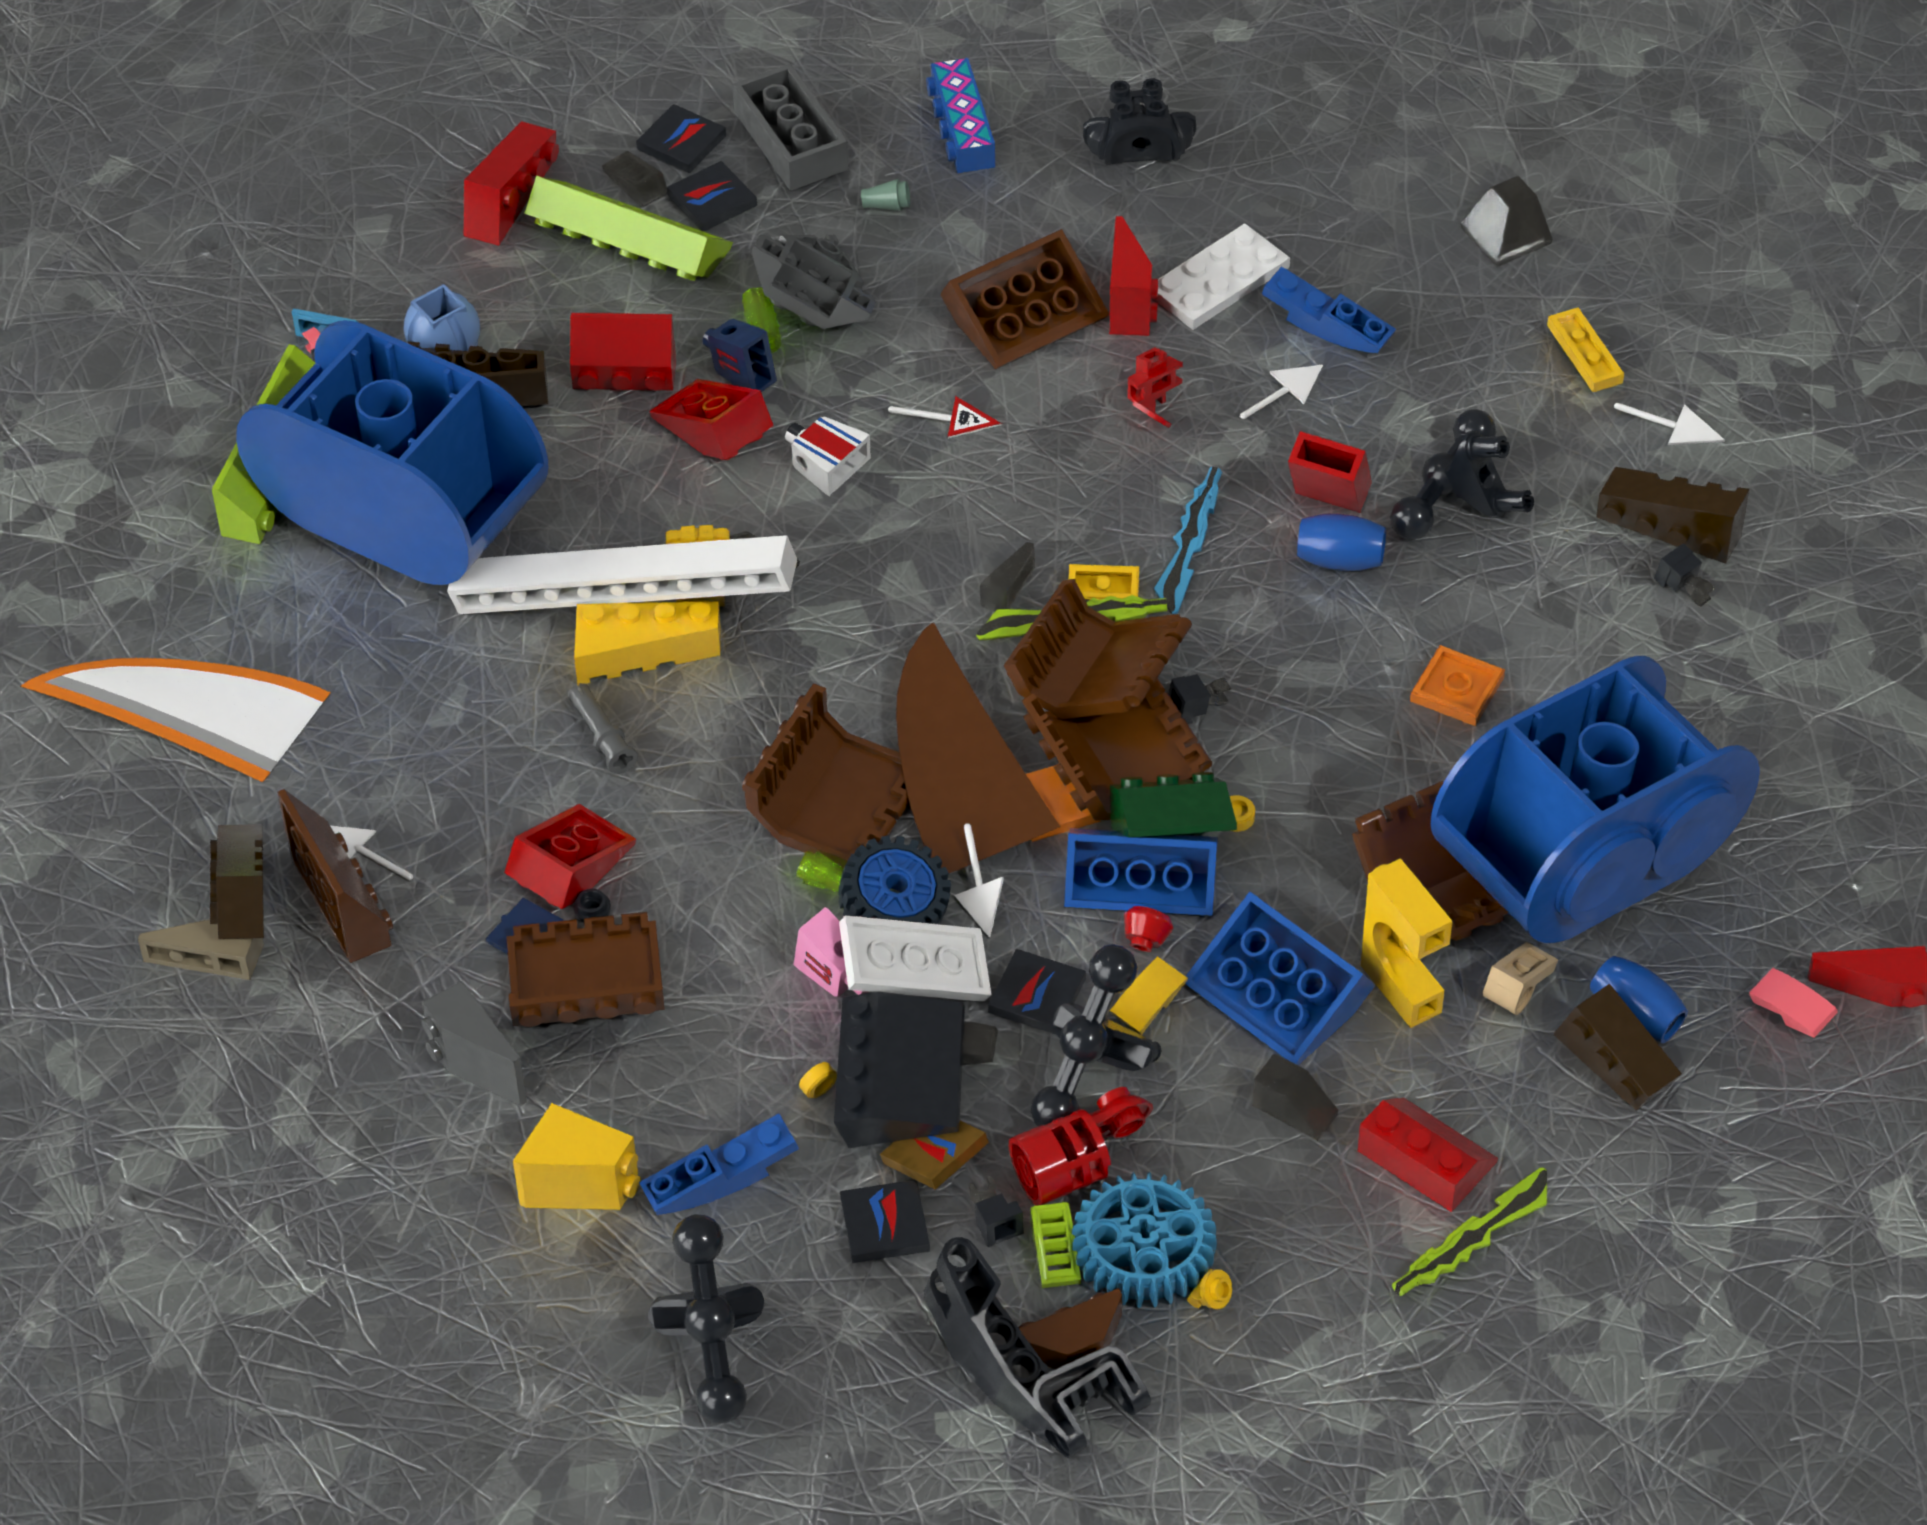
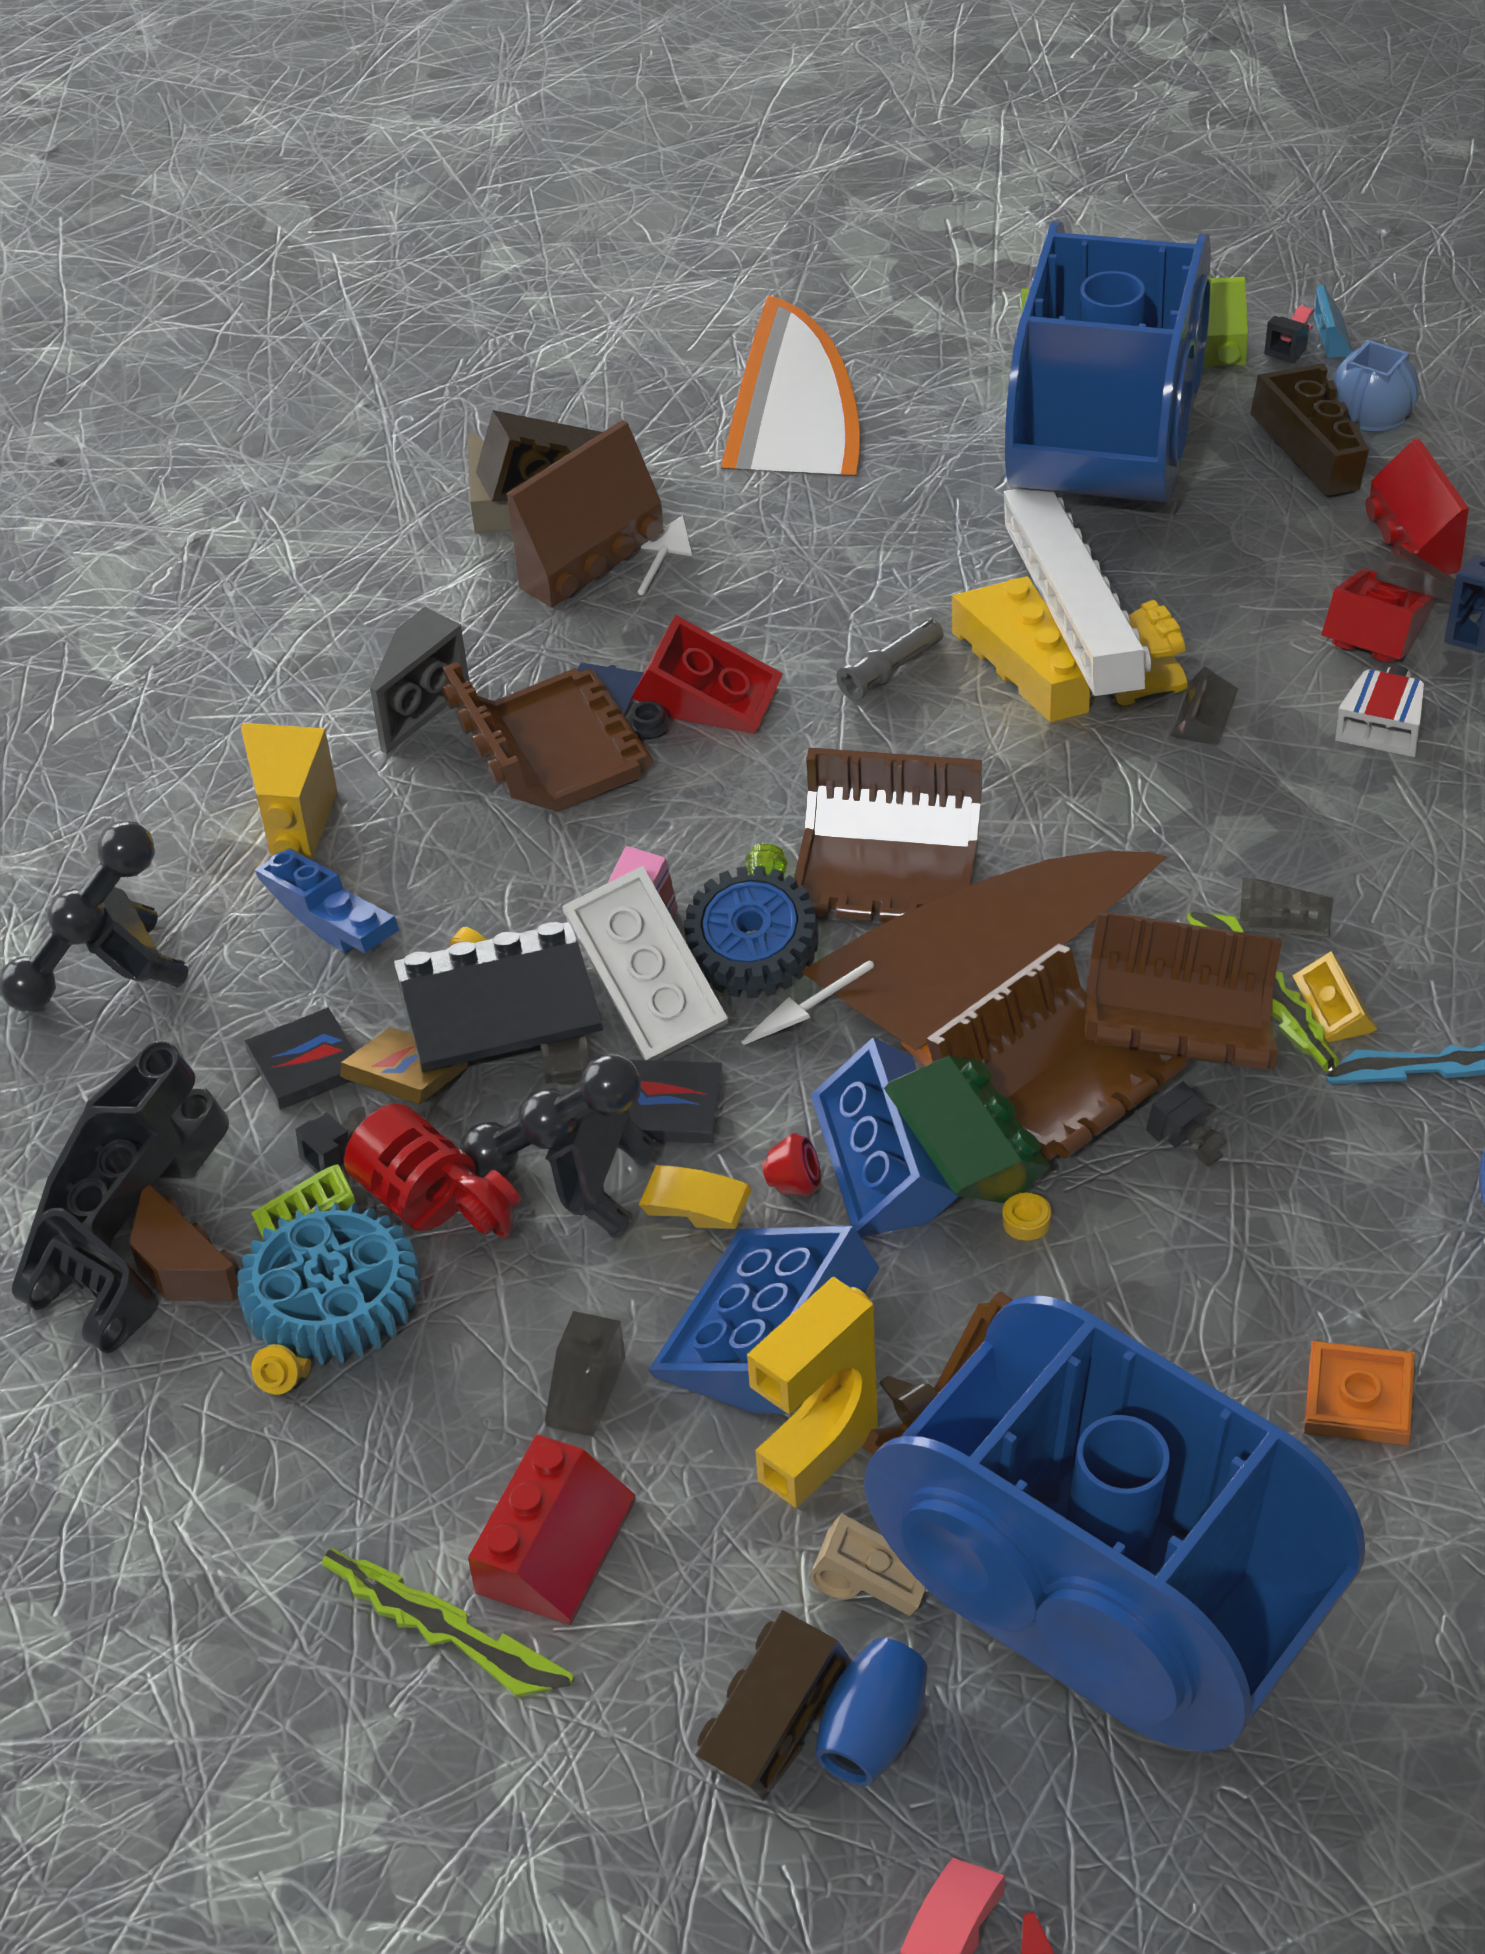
camera: 75 degrees right, 5 degrees down
none -> clear smoke slope [1375,544,1456,601]

